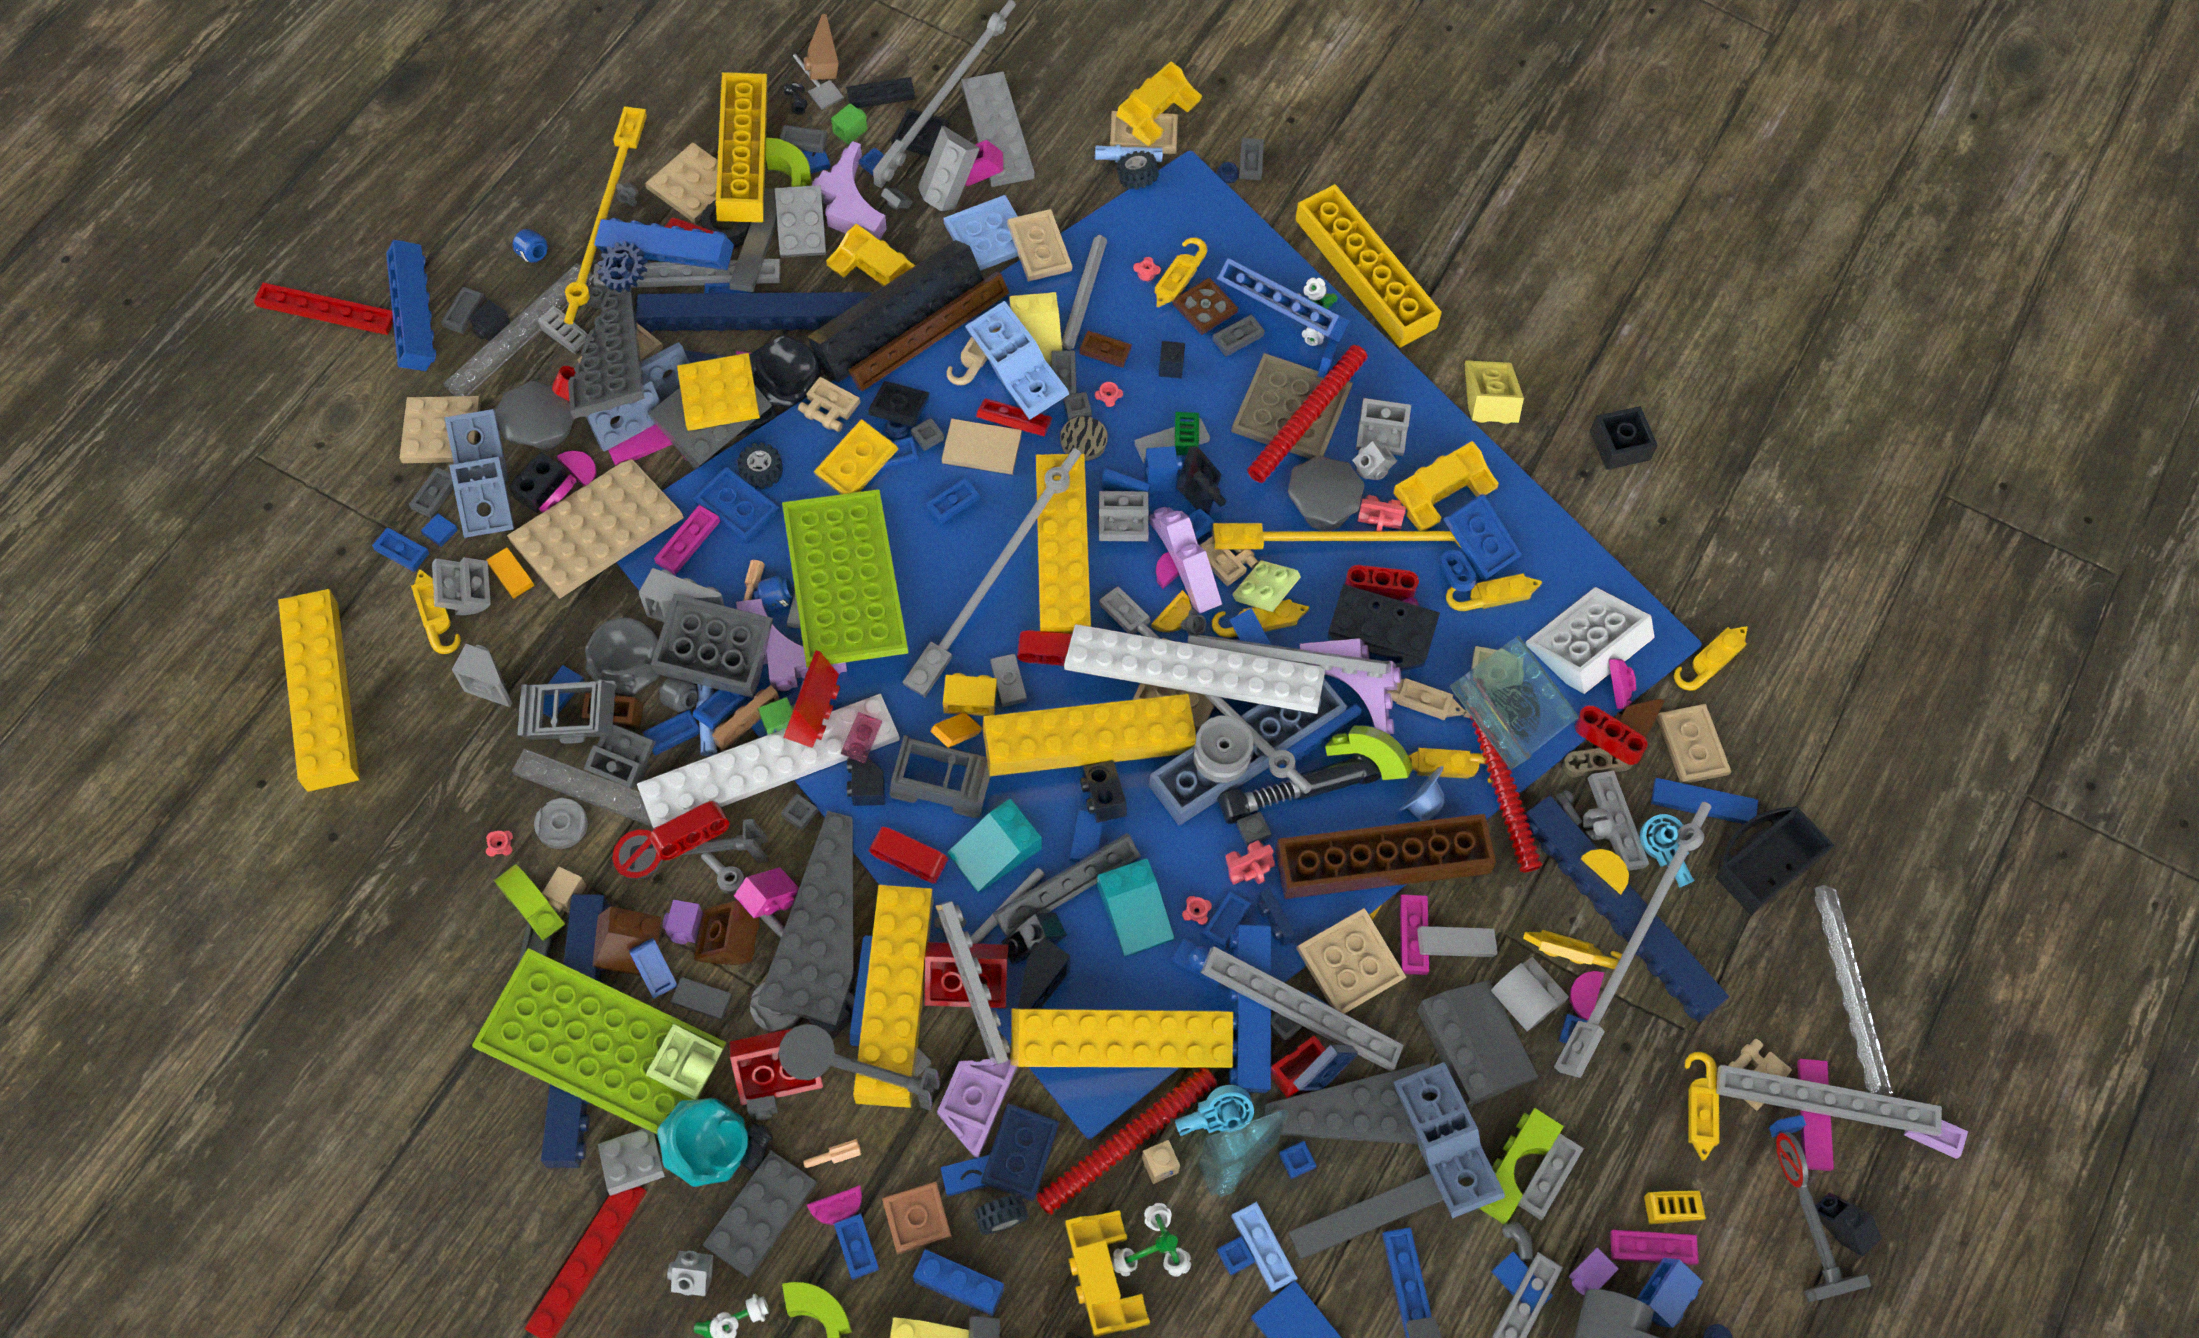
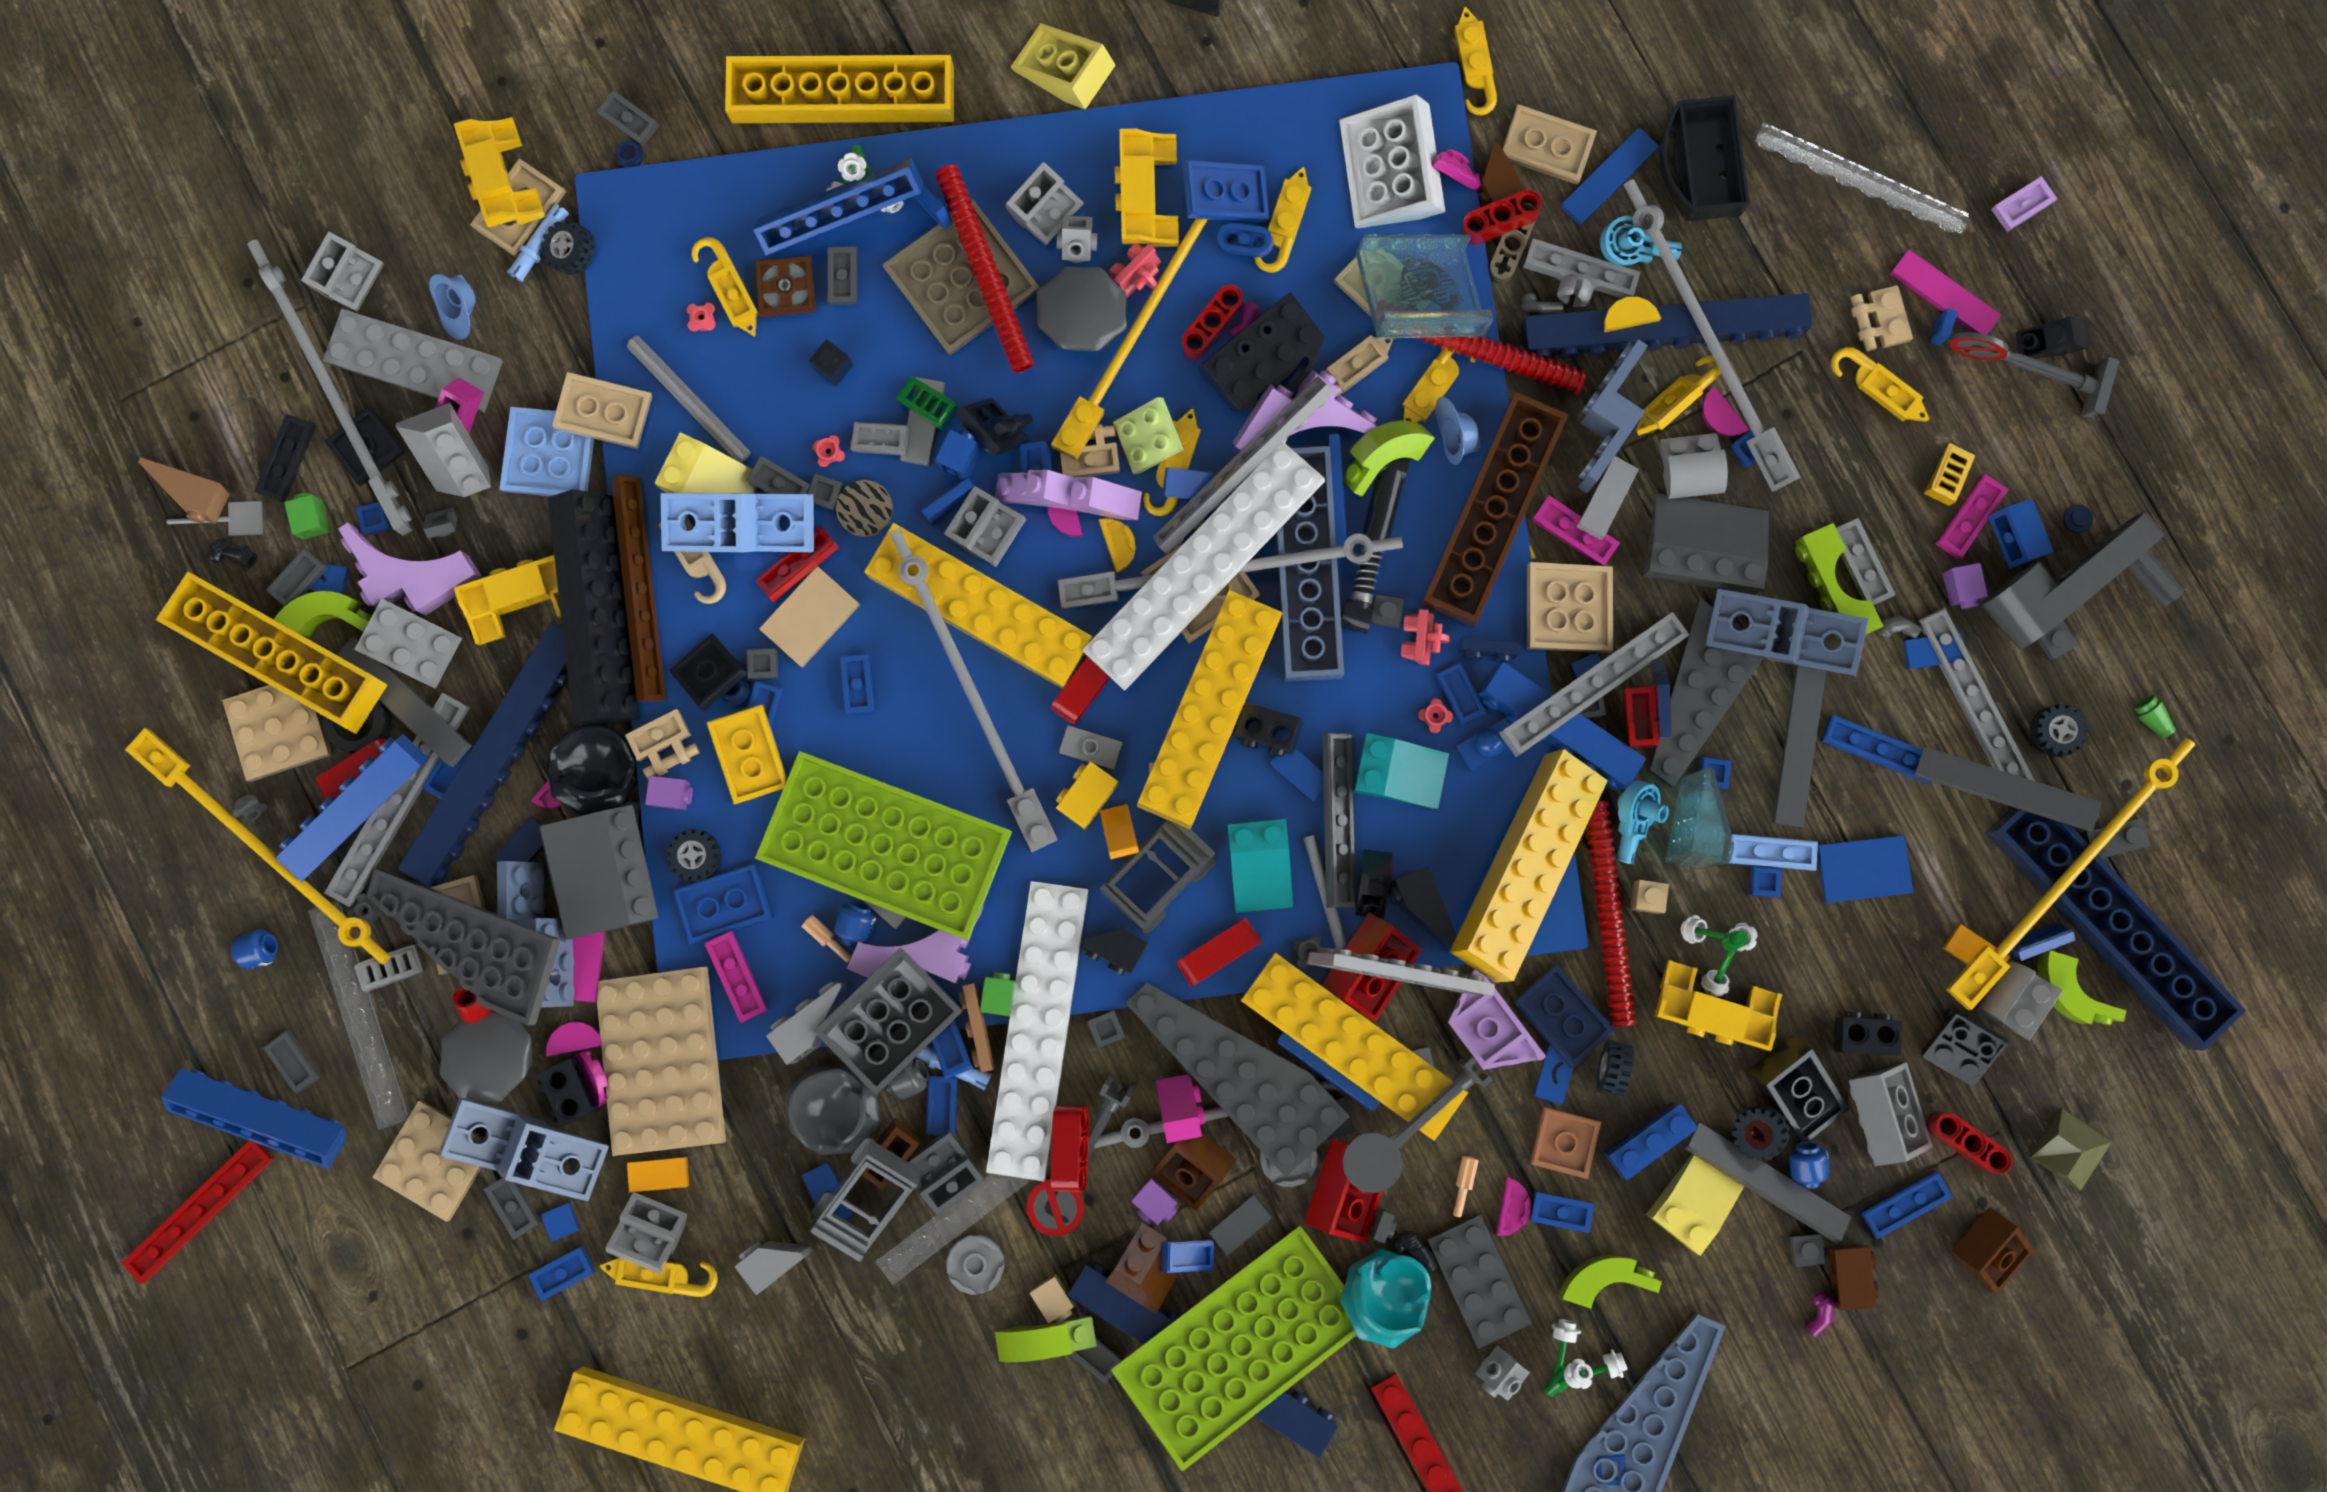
camera: 50 degrees left, 20 degrees up
black brick [470,300,511,343] -> none
coral plate [486,831,513,857] -> none
dark blue gear [597,241,648,293] -> none
light grey plate [598,1129,665,1196] -> none
yellowish green plate [646,1024,723,1100] -> none
yellow plate [677,353,760,431] -> none
red slope [783,650,840,748] -> none
clear pink plate [841,712,883,763] -> none
reddish brown plate [1080,331,1132,368] -> none
dark grey plate [1181,609,1206,635] -> none
light grey wheel [1194,716,1253,783] -> none
light grey plate [1716,1065,1942,1136] -> none
none -> light grey brick [301,231,384,312]
none -> medium blue piece [429,274,476,340]
none -> medium lavender brick [645,776,693,811]
none -> light grey plate [850,422,911,456]
none -> sand blue bracket [1577,339,1648,494]

